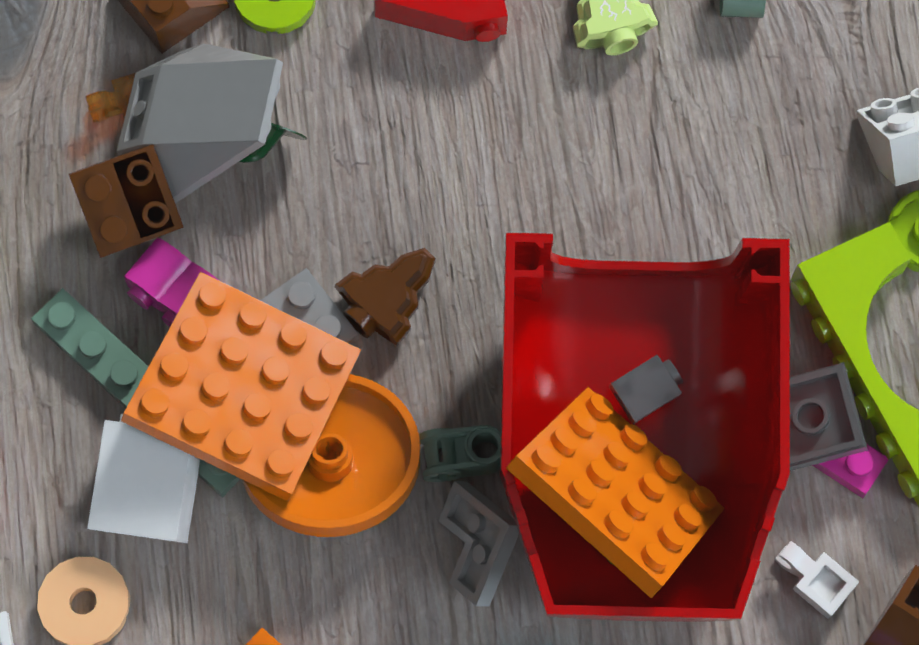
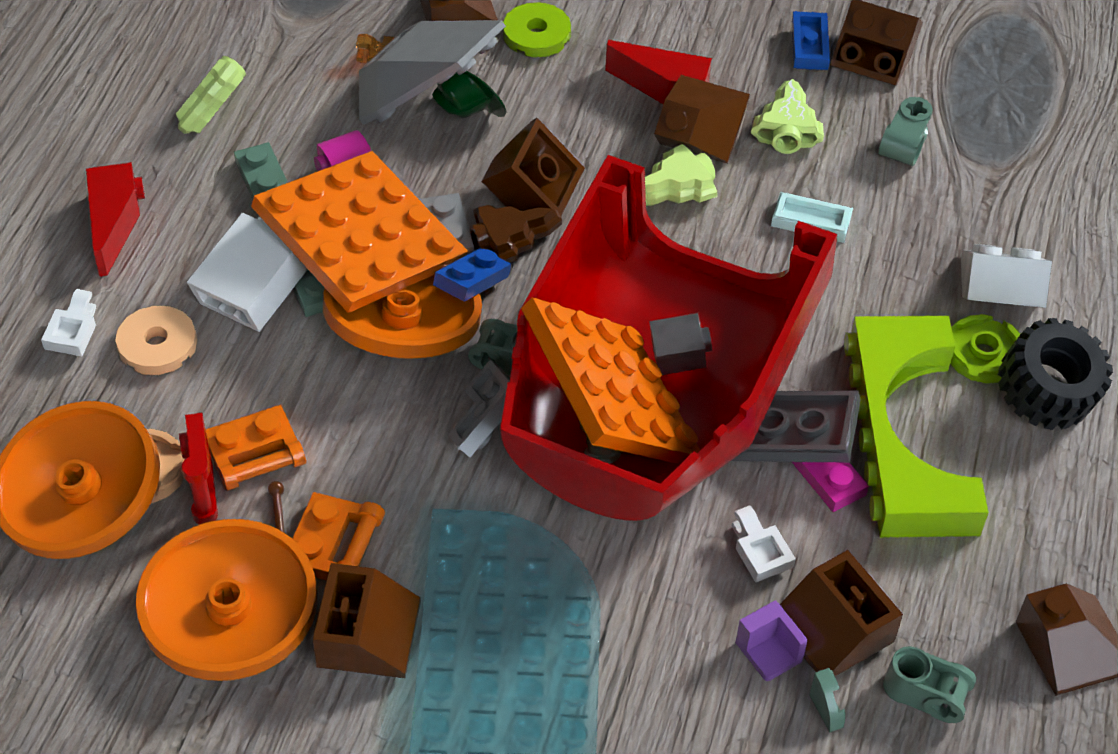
camera: 25 degrees right, 20 degrees down
reddish brown slope [69,144,184,258] -> none
none -> blue plate [433,248,511,302]
none -> reddish brown slope [481,118,585,216]
none -> yellowish green rock [645,144,718,206]
none -> reddish brown slope [654,75,750,164]
none -> light aqua tile [771,192,853,243]

